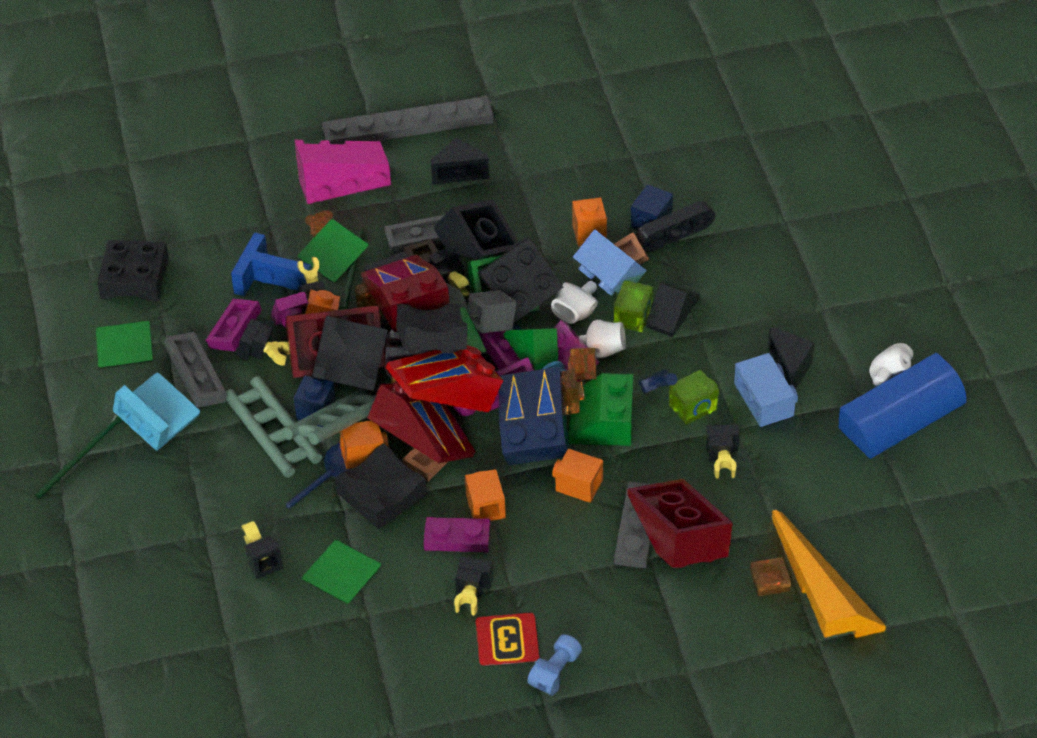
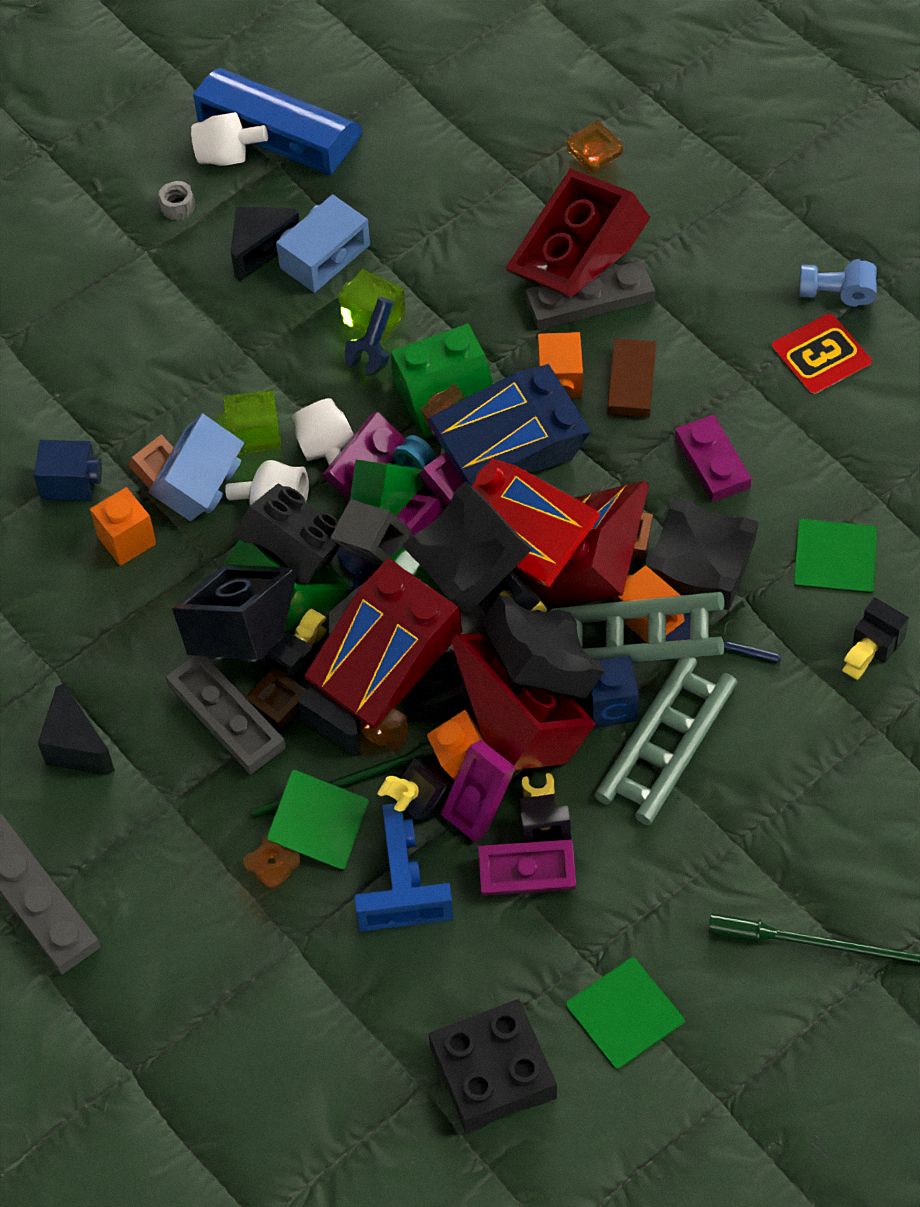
camera: 115 degrees left, 10 degrees up
medium azure bracket [113,373,200,451] -> none
dark grey plate [165,332,227,408] -> none
dark pink wedge [294,140,391,204] -> none
black piece [454,556,494,616] -> none
orange brick [465,469,506,521] -> none
clear orange plate [568,348,596,380] -> none
black beam [636,201,716,252] -> none
black slope [646,283,700,337] -> none
black piece [706,425,739,478] -> none
light orange wedge [772,510,886,638] -> none
none -> light grey axle [158,181,196,221]
none -> reddish brown tile [608,338,656,418]

